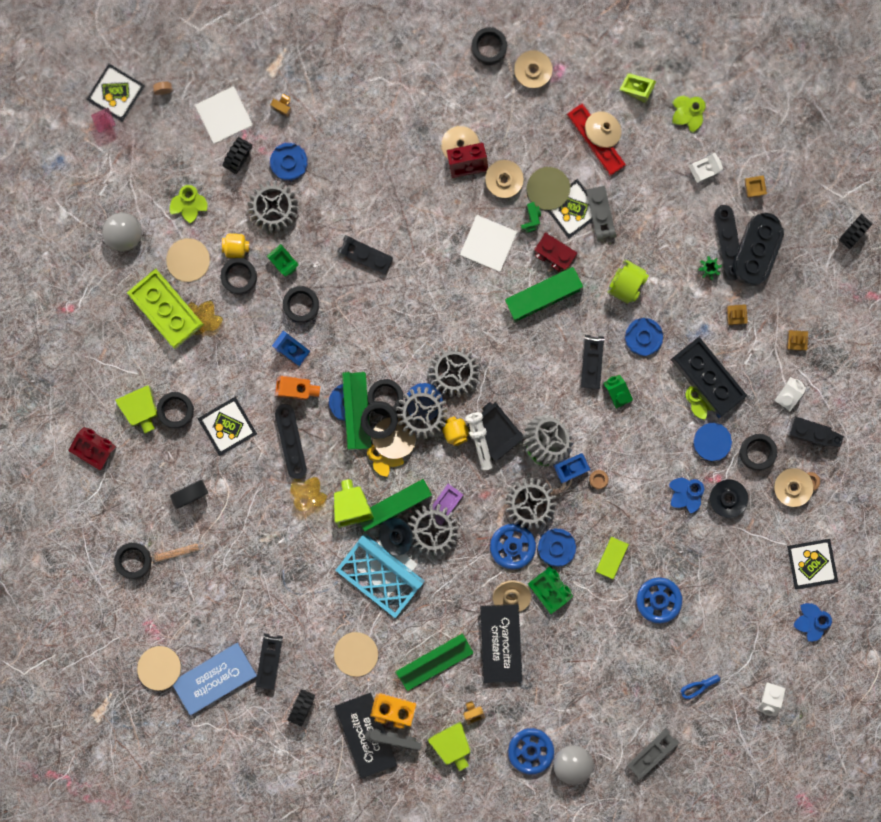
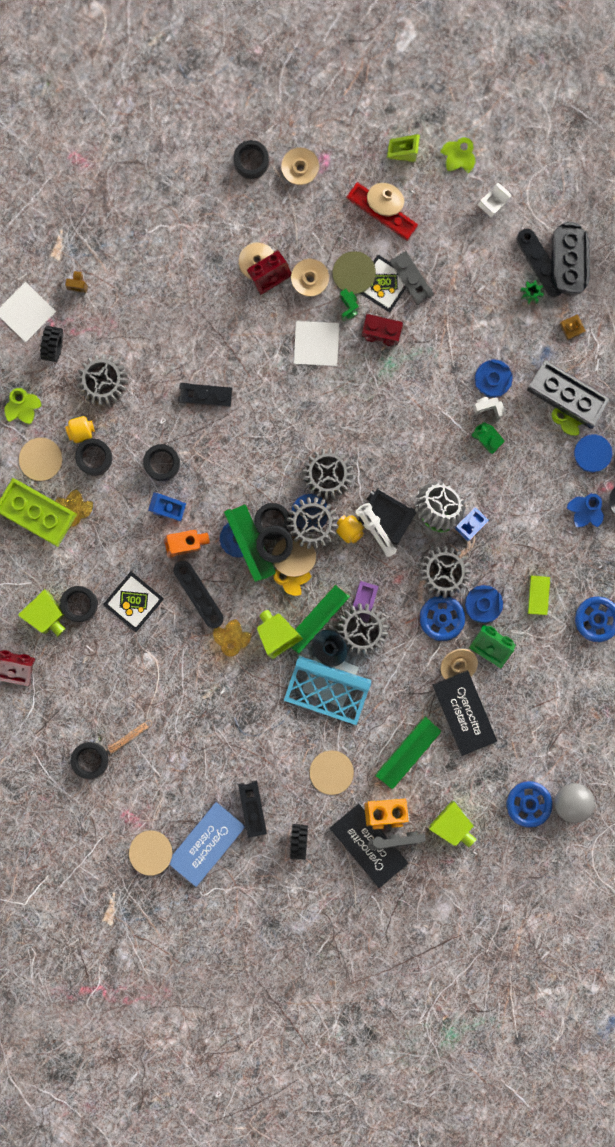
camera: 20 degrees left, 0 degrees up
black tyre [170,480,209,509] -> none
green bracket [267,244,299,277] -> none
blue tile [270,143,308,181] -> none
pearl gold tile [463,701,485,725] -> none
green panel [505,267,584,323] -> none
black plate [580,335,604,389] -> none
medium nougat tile [589,470,609,489] -> none
lime brick [607,259,649,304] -> none
pearl gold tile [744,175,767,198] -> none
none -> white bracket [473,397,504,419]

